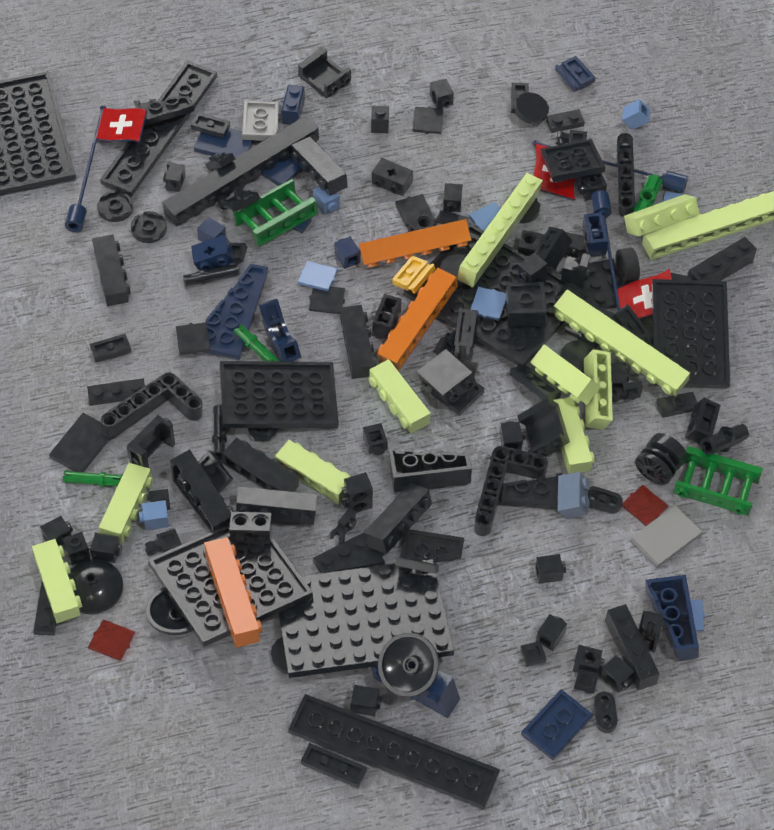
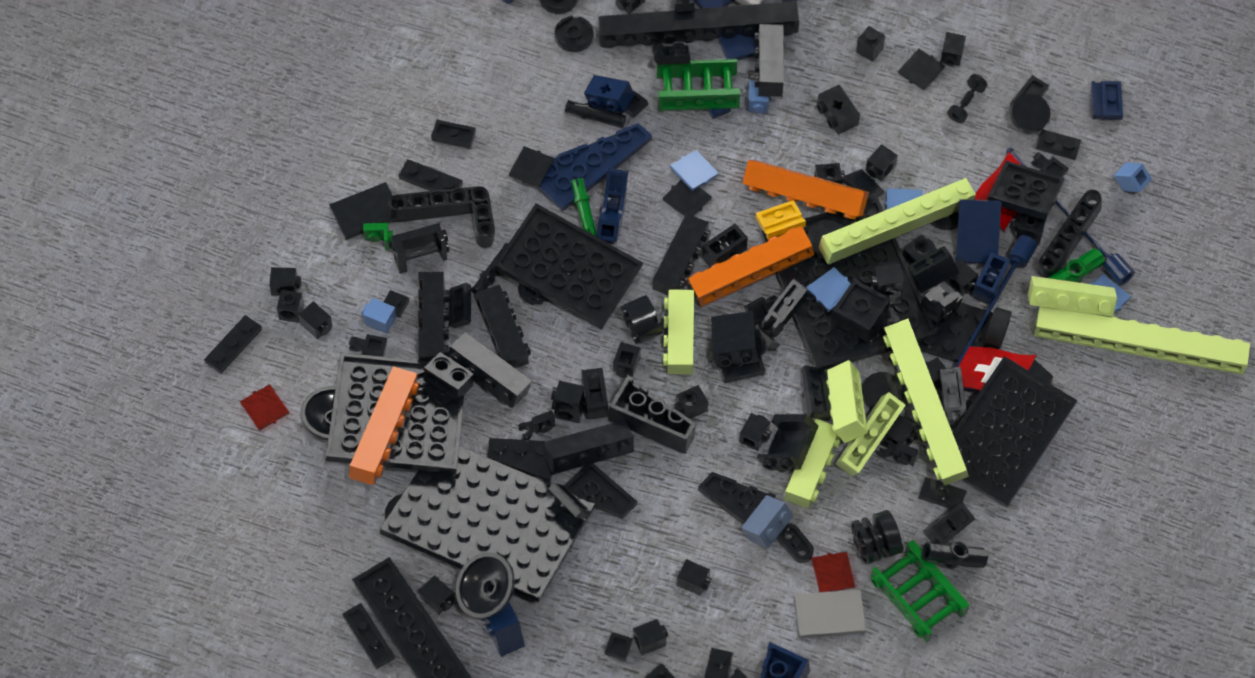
camera: 35 degrees right, 5 degrees up
yellowish green brick [32,539,82,623] -> none
green pin [63,470,123,487] -> none
black dish [68,559,123,615] -> none
black brick [92,234,131,307] -> none
yellowish green brick [99,463,154,544] -> none
dark blue brick [197,217,227,242] -> none
yellowish green brick [275,440,351,505] -> none
dark blue brick [334,236,361,269] -> none
black piece [395,194,434,227] -> none
black beam [474,446,548,536] -> none
black brick [687,237,757,281] -> none
none -> green bracket [363,223,393,250]
none -> black brick [581,368,609,420]
none -> black brick [620,295,663,344]
none -> black brick [674,385,708,419]
none -> black wheel [947,74,988,123]
none -> dark blue tile [956,199,1002,263]

